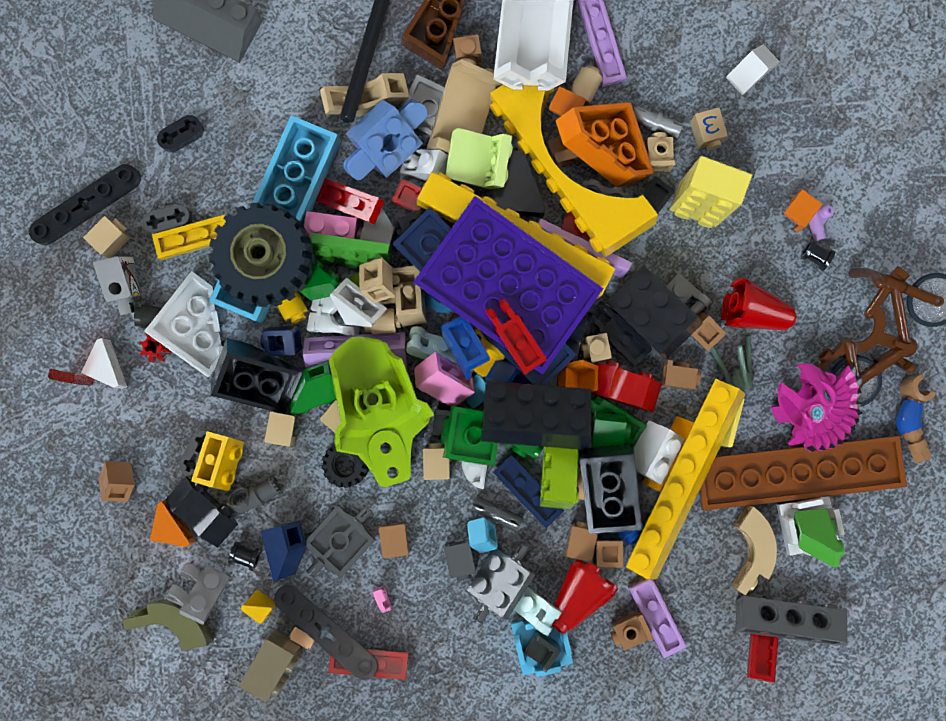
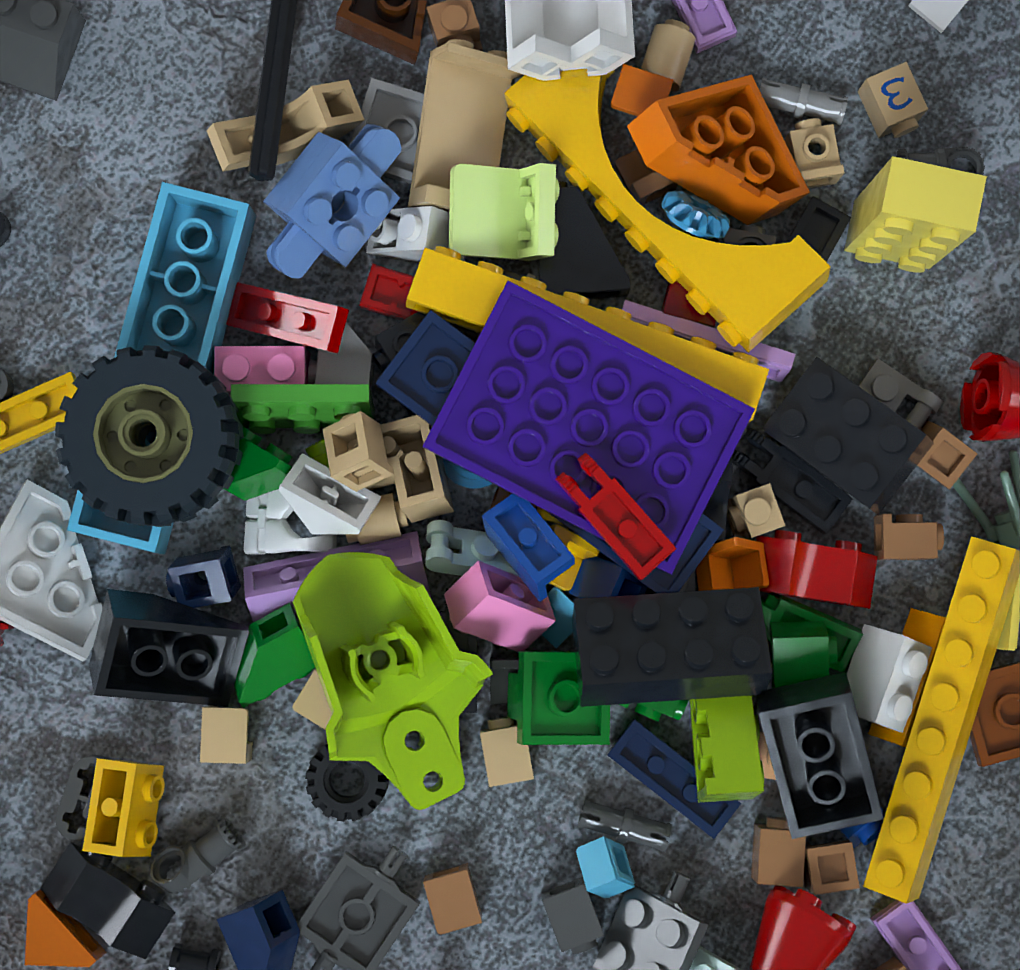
camera: 15 degrees left, 0 degrees up
yellow brick [277,291,308,324] -> none
white tile [462,461,487,489] -> none
none -> dark azure gear [661,191,730,239]

